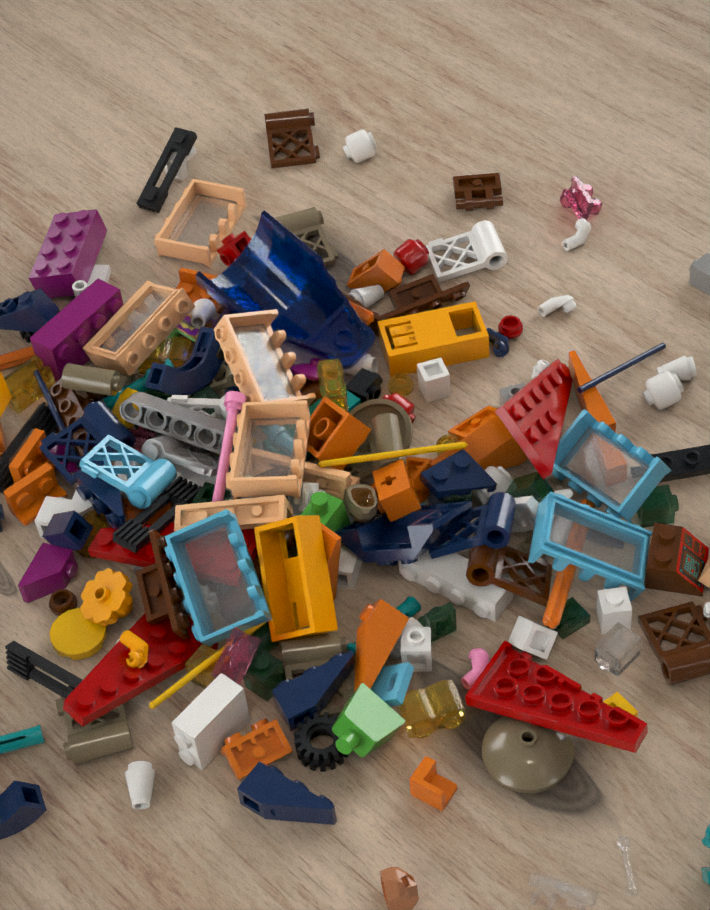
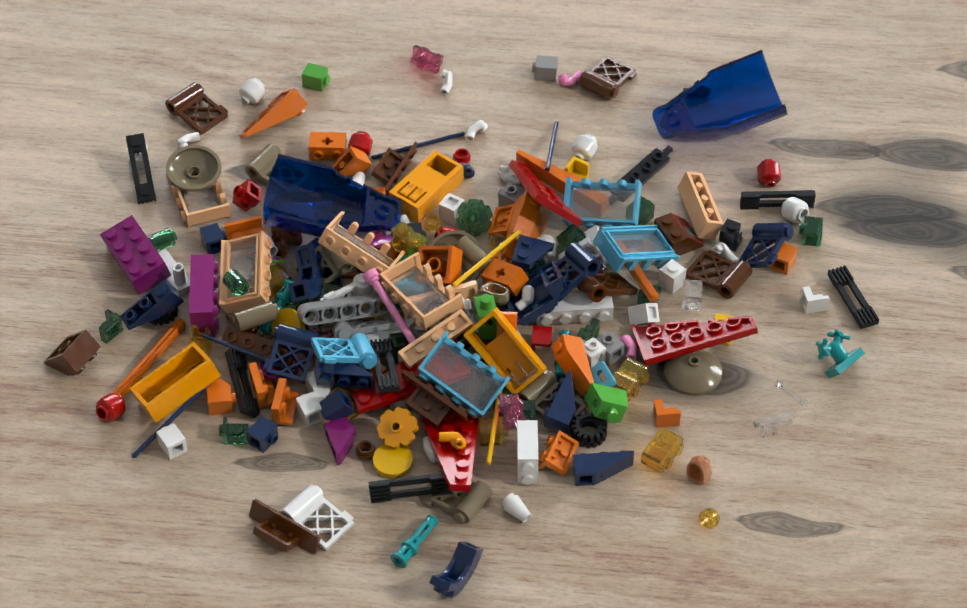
camera: 45 degrees left, 0 degrees up
white piece [426,220,508,283] -> none
reddish brown plate [453,173,503,211] -> none
white cone [656,355,697,381] -> none
none -> clear green brick [148,228,177,252]
none -> dark tan dish [166,145,222,192]
none -> white arm [177,132,200,149]
none -> dark blue brick [199,223,226,254]
none -> clear green brick [223,269,249,296]
none -> orange wedge [239,88,308,138]
none -> bright green brick [302,63,330,92]
none -> orange brick [309,132,347,161]
none -> dark blue axle [371,131,465,160]
none -> clear green plant [456,198,493,237]
none -> white arm [514,285,535,312]
none -> red panel [531,326,552,352]
none -> yellow panel [564,156,590,181]
none -> light grey brick [596,331,624,366]
none -> clear yellow brick [641,427,684,474]

